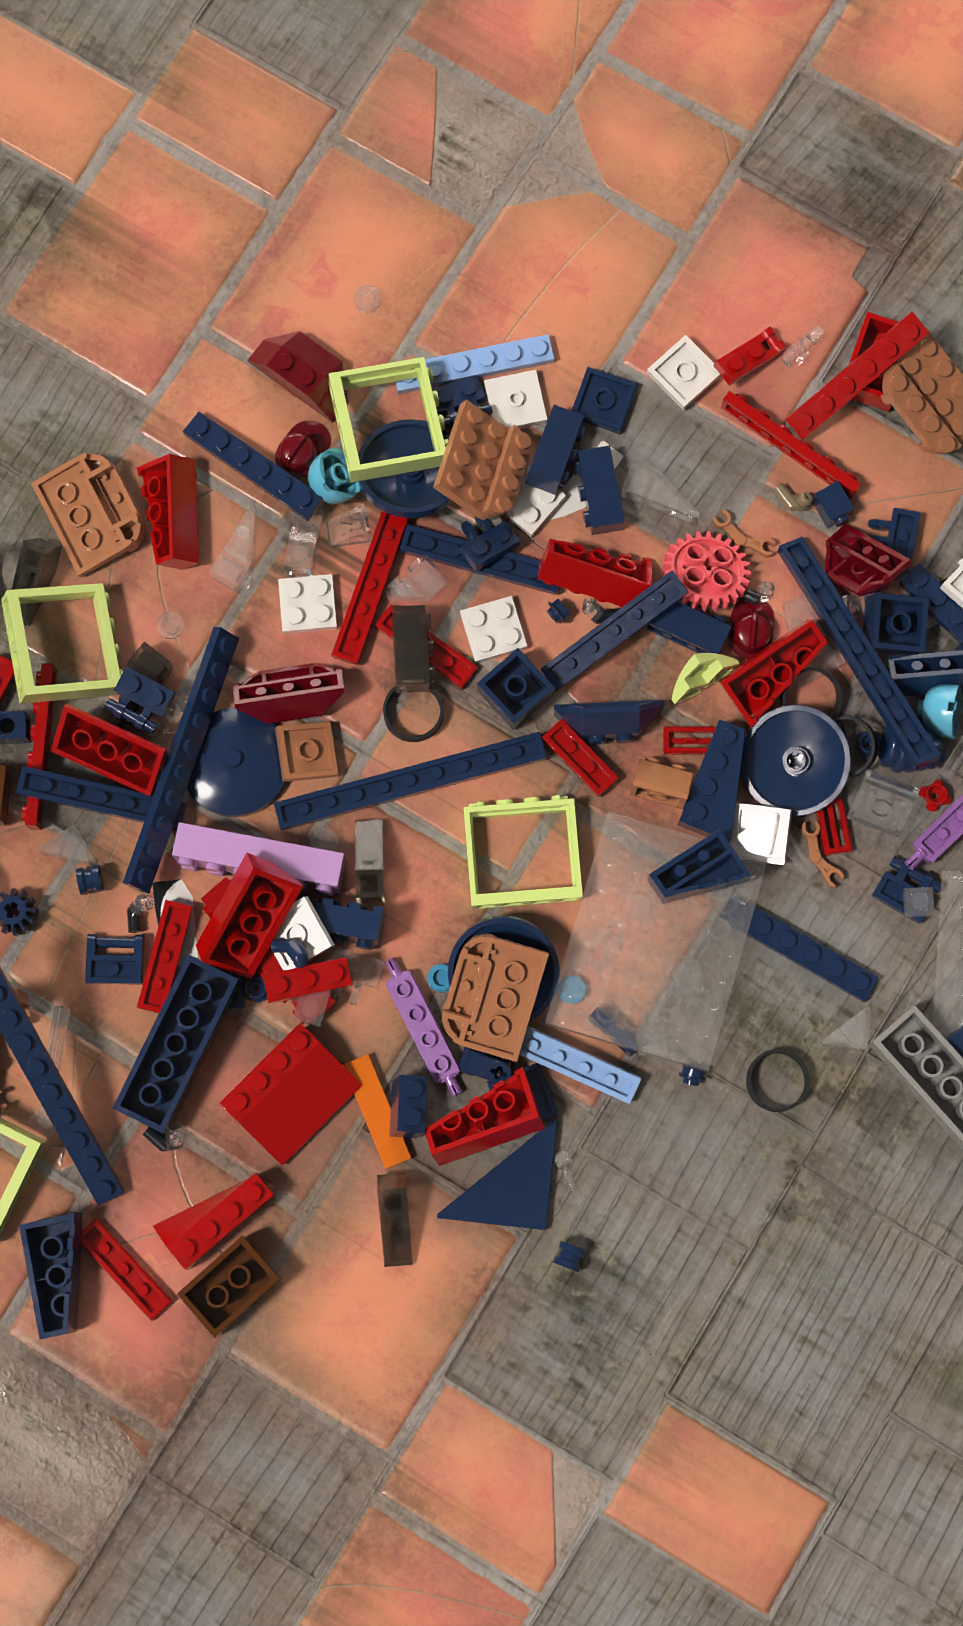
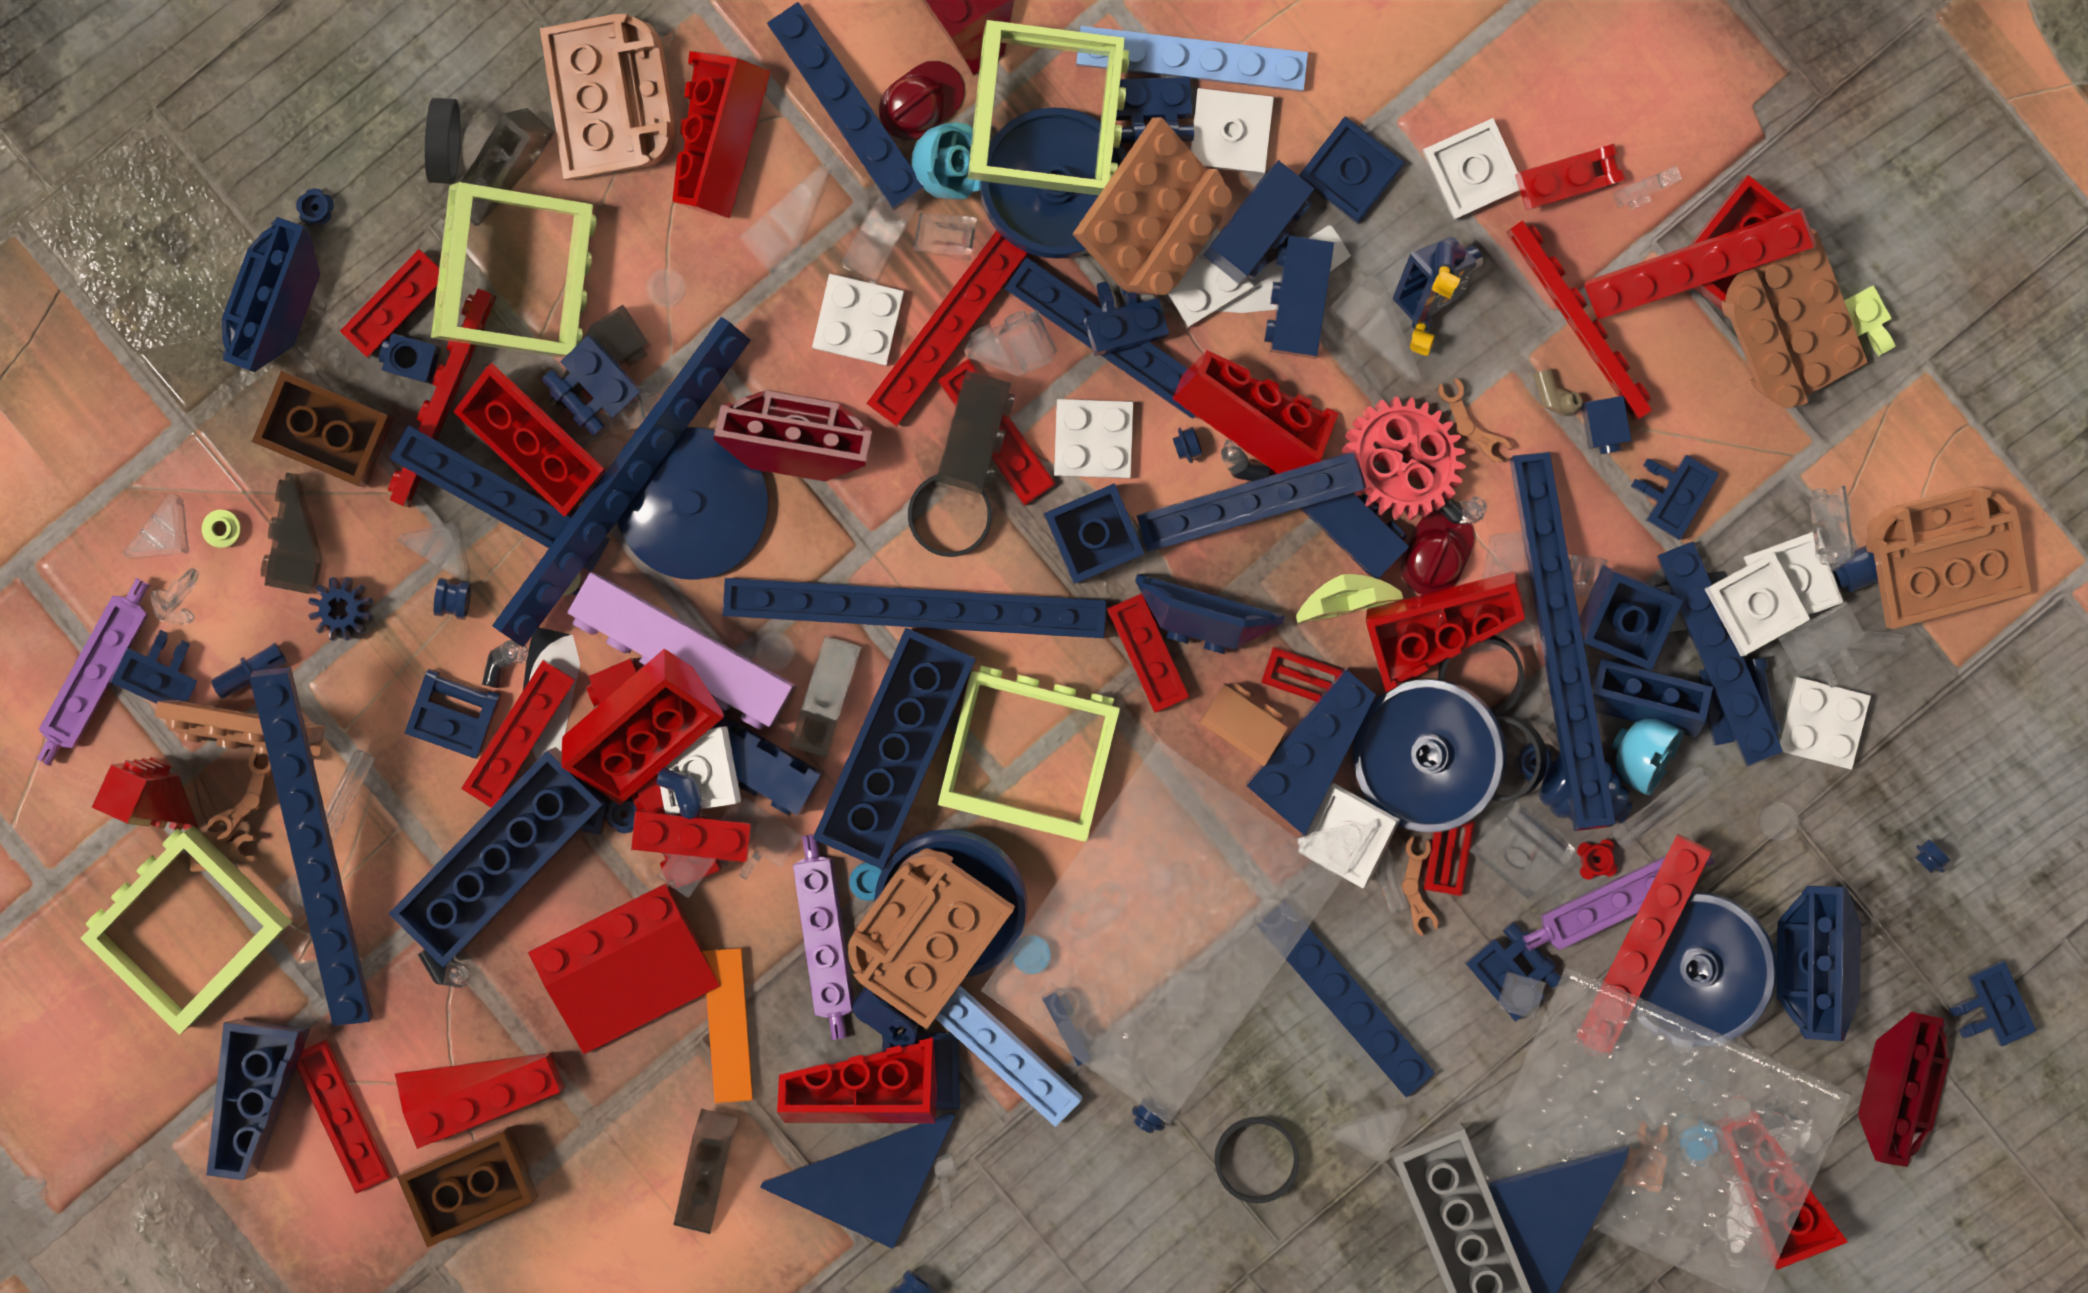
camera: 15 degrees right, 10 degrees up
nougat plate [275,722,338,782] -> none
dark blue brick [389,1075,427,1139] -> none
dark blue wedge [647,829,751,904] -> none
dark red wedge [825,524,912,597] -> none
none -> dark blue brick [812,628,976,870]
none -> dark blue torso [1392,237,1483,356]

